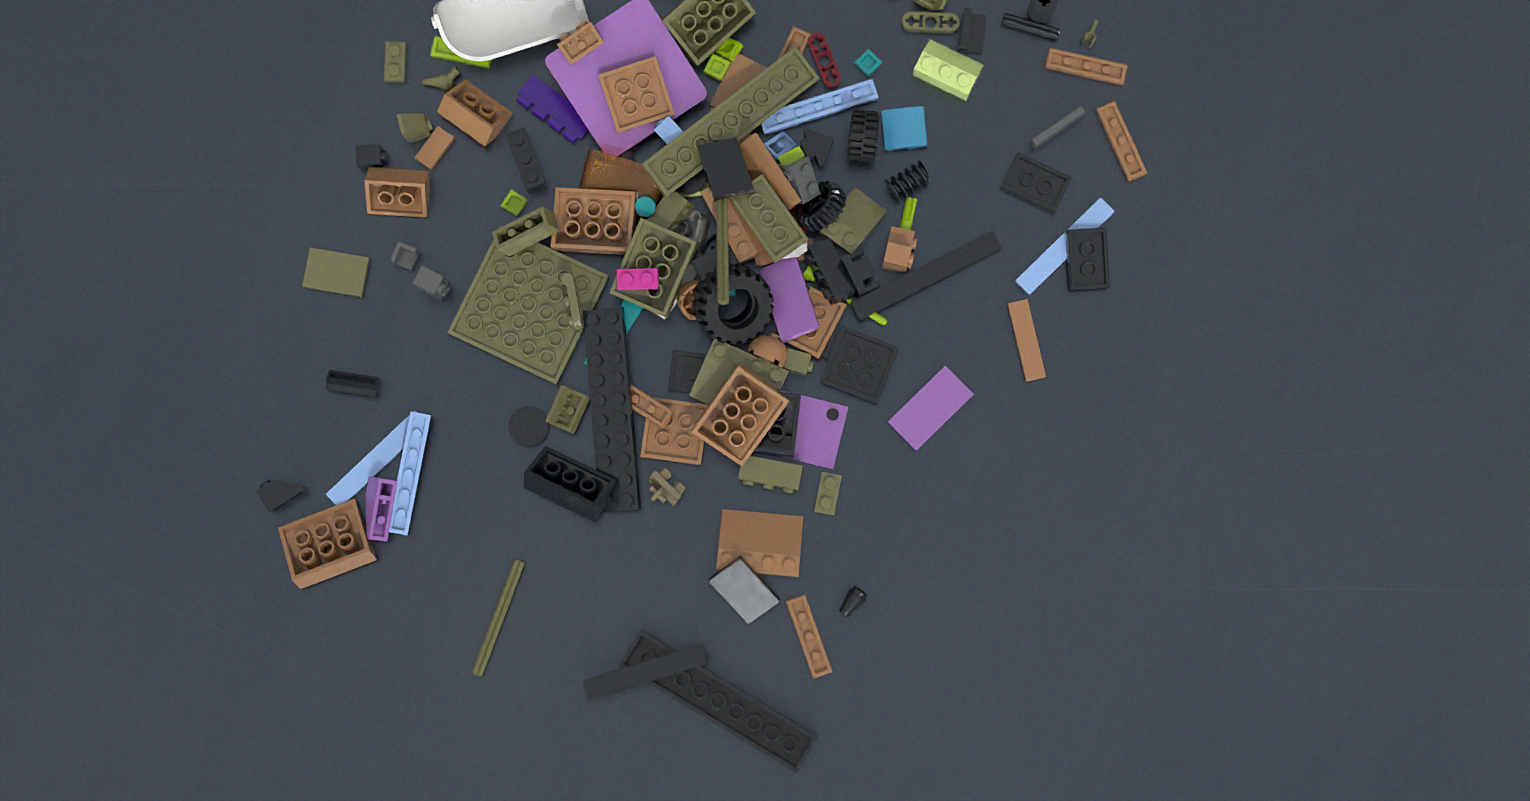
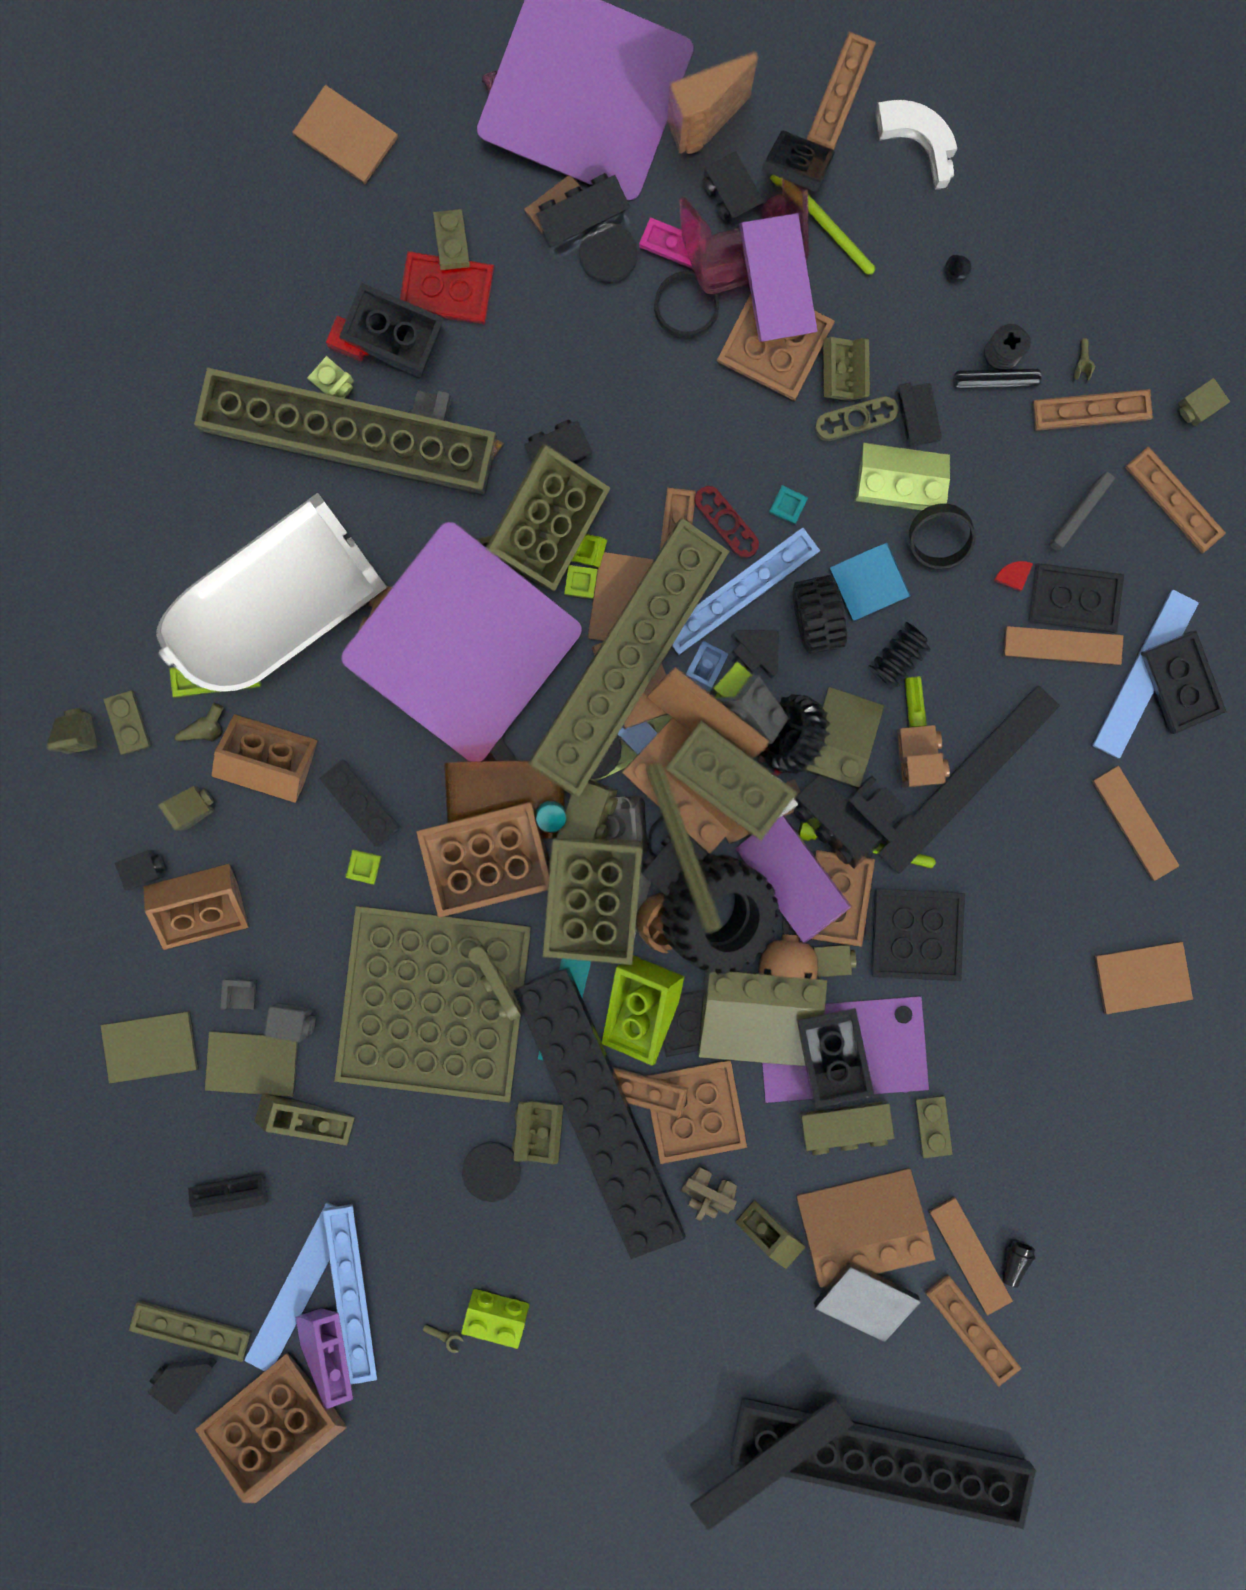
camera: 30 degrees left, 5 degrees up
medium nougat tile [414,126,455,171] -> none
olive axle [472,559,524,676] -> none
olive brick [492,206,560,256] -> none
dark purple windscreen [516,75,589,143] -> none
black slope [523,446,616,522] -> none
medium nougat bracket [557,21,605,65] -> none
medium nougat plate [598,56,675,133] -> none
dark pink plate [617,268,659,290] -> none
light blue slope [654,116,684,144] -> none
medium nougat slope [692,362,789,466] -> none
black tile [697,137,754,201] -> none
medium lavender tile [888,366,974,451] -> none
none -> olive slope [47,708,98,754]
none -> olive tile [129,1301,252,1362]
none -> olive tile [205,1031,298,1097]
none -> olive slope [255,1094,355,1146]
none -> olive hand [423,1325,463,1353]
none -> lime bracket [461,1289,530,1349]
none -> lime slope [602,955,684,1066]
none -> olive slope [735,1200,805,1269]
none -> black tyre [909,504,976,569]
none -> medium nougat tile [929,1197,1013,1316]
none -> red tile [993,561,1033,591]
none -> medium nougat tile [1003,626,1124,665]
none -> medium nougat tile [1094,941,1193,1014]
none -> olive brick [1178,378,1230,427]

